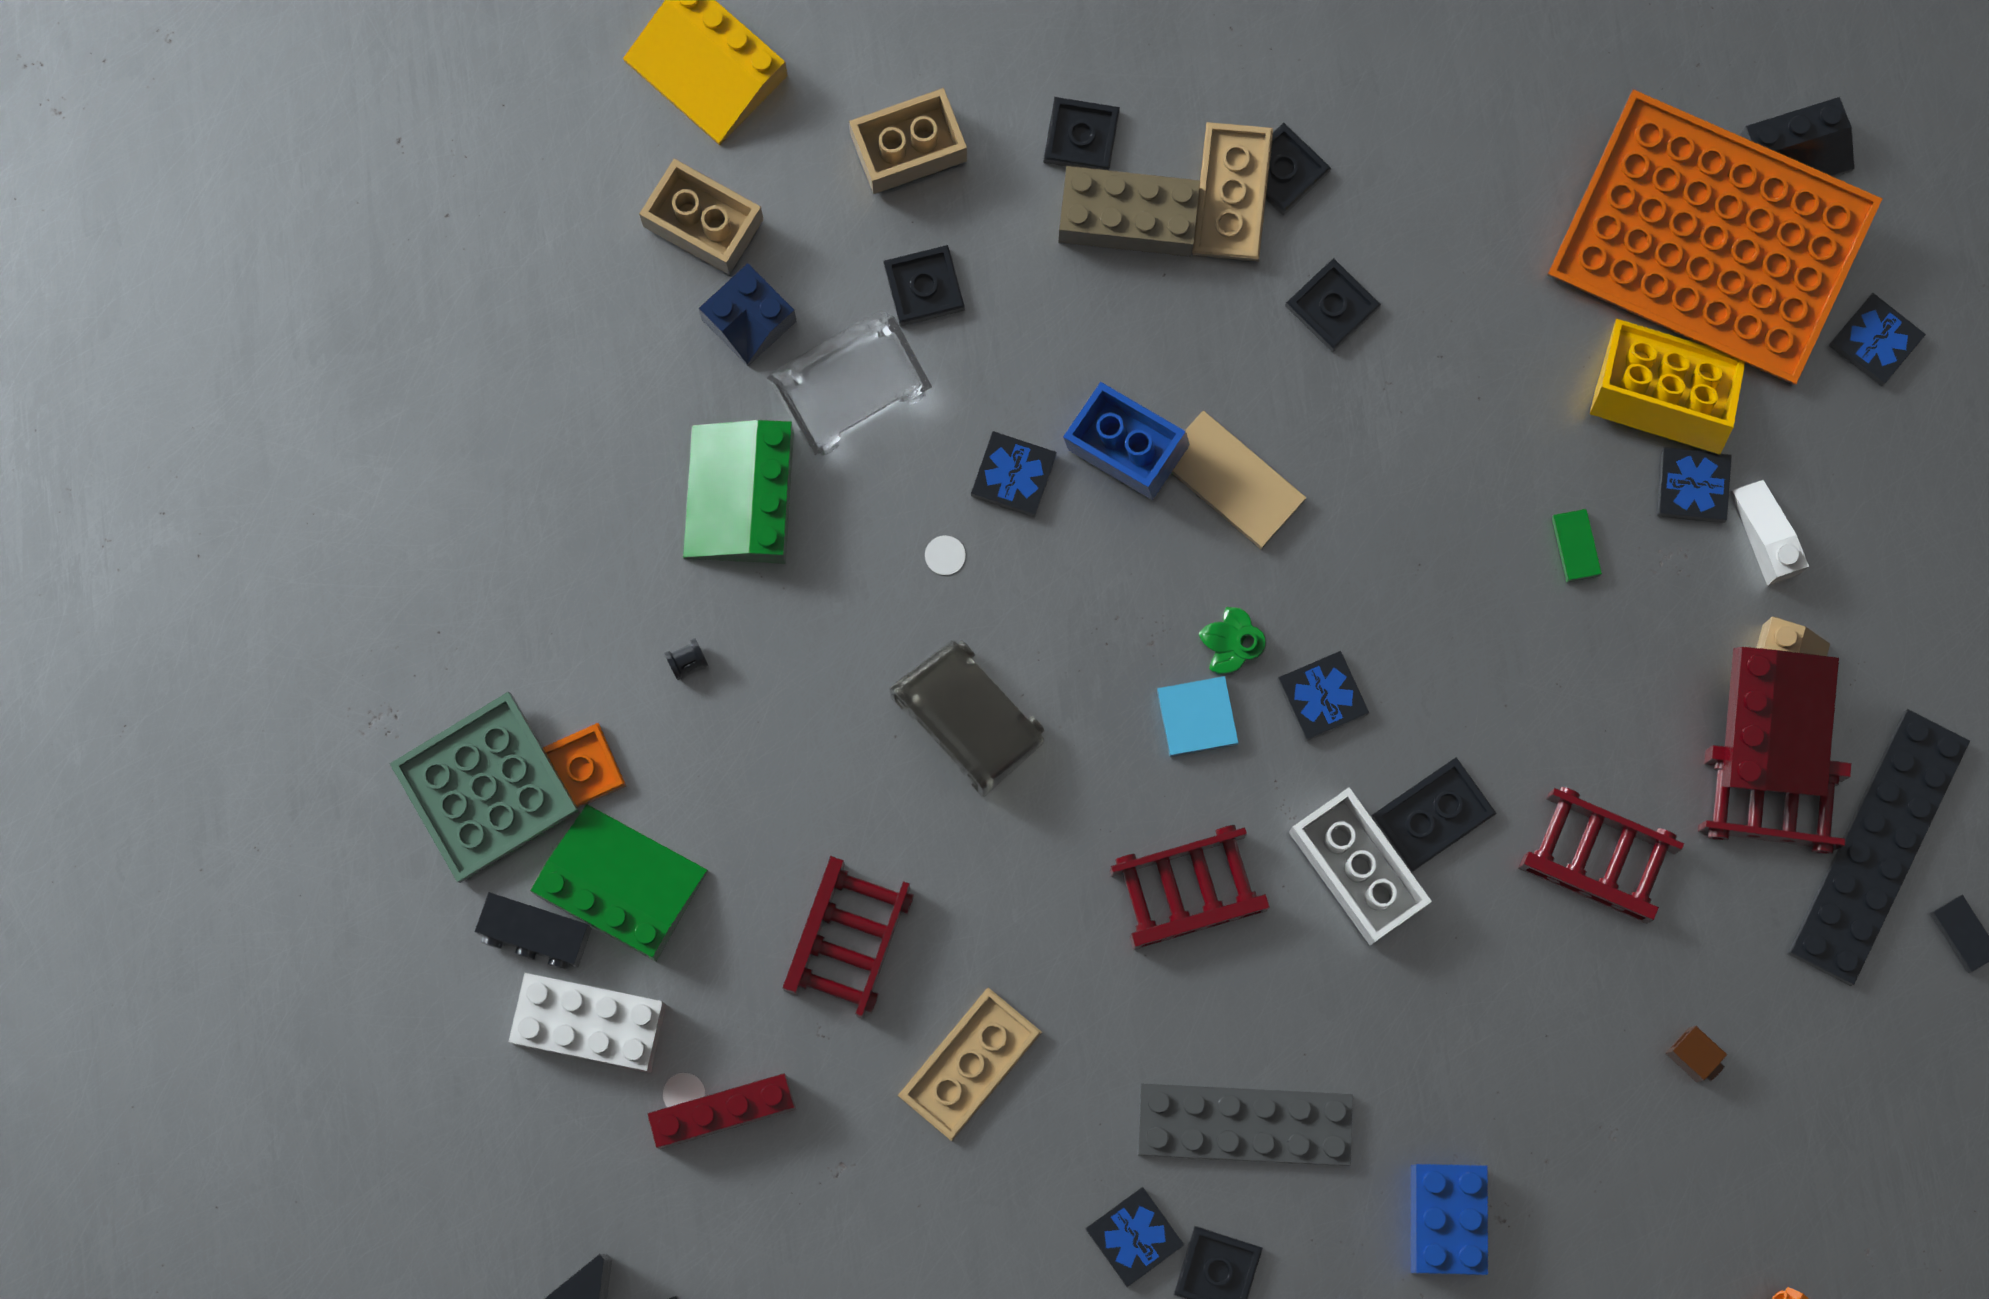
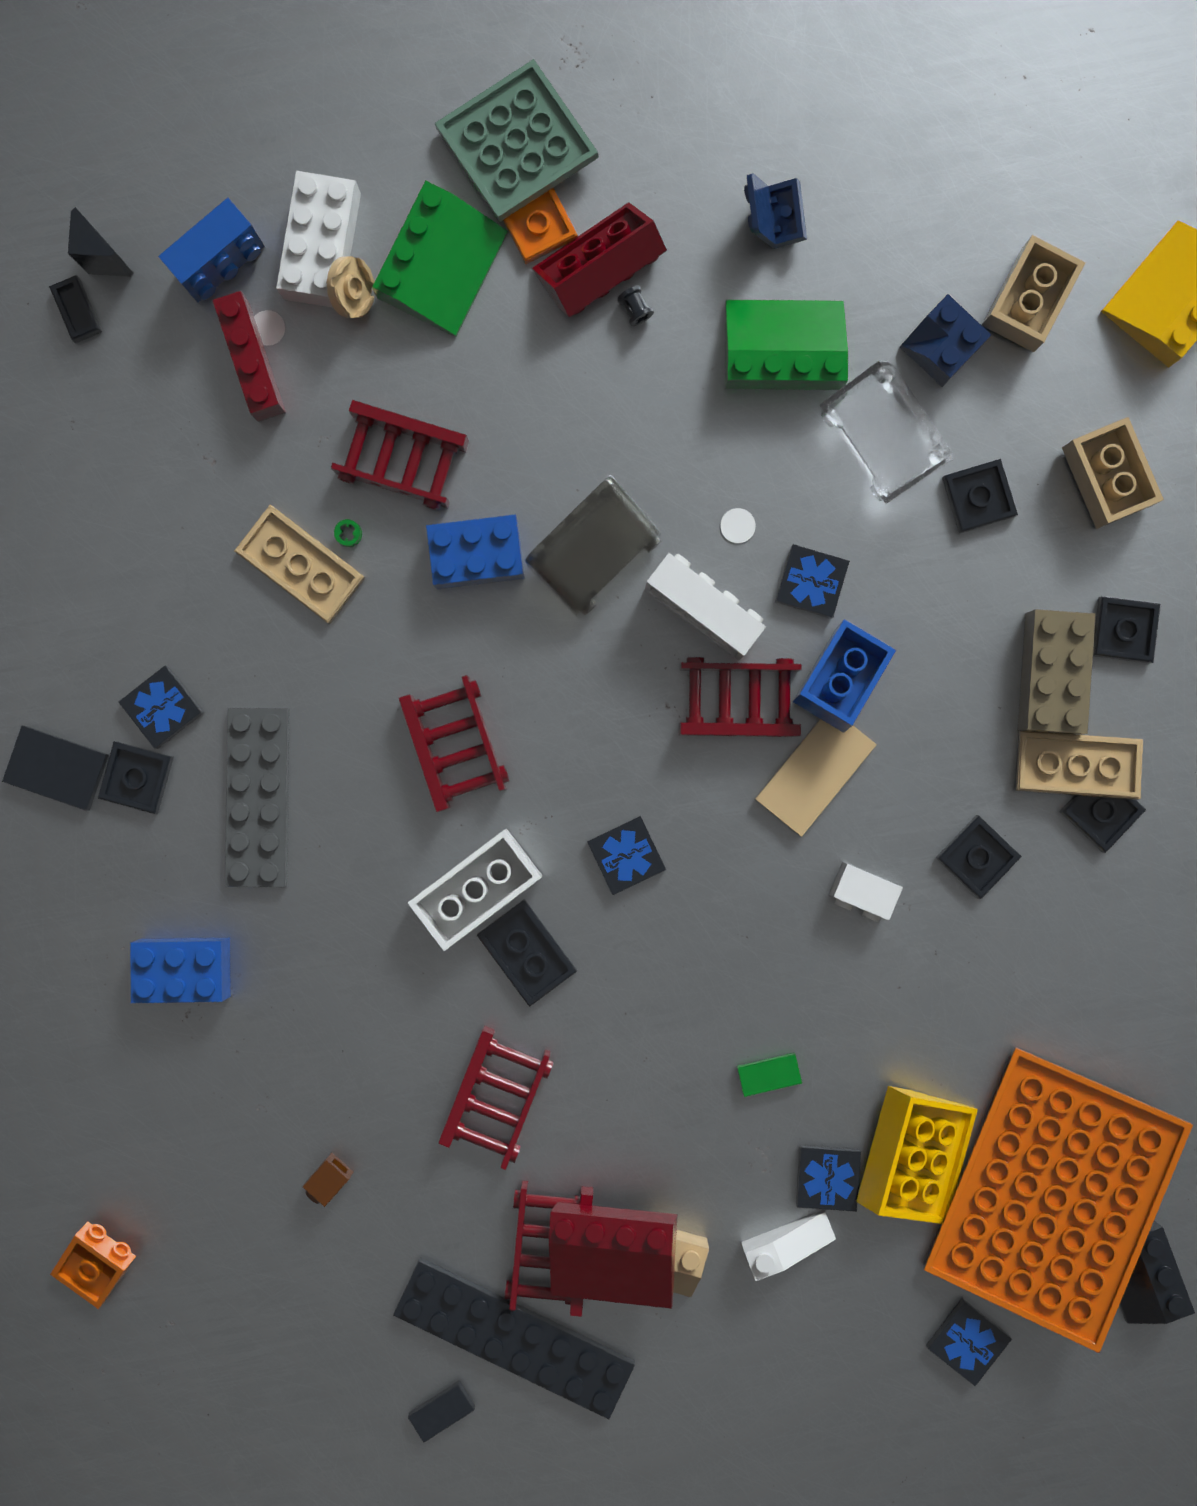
camera: 90 degrees right, 10 degrees up
black brick [474,892,592,971] -> none
medium azure tile [1157,676,1238,757] -> none
green plate [1199,607,1266,674] -> none
none -> blue brick [158,197,265,303]
none -> tan tile [326,256,374,318]
none -> green bush [334,519,362,547]
none -> blue brick [426,514,525,589]
none -> dark red slope [532,202,667,317]
none -> white brick [645,553,766,661]
none -> dark red fence [679,657,802,737]
none -> dark blue bracket [744,173,807,249]
none -> white brick [829,862,903,923]

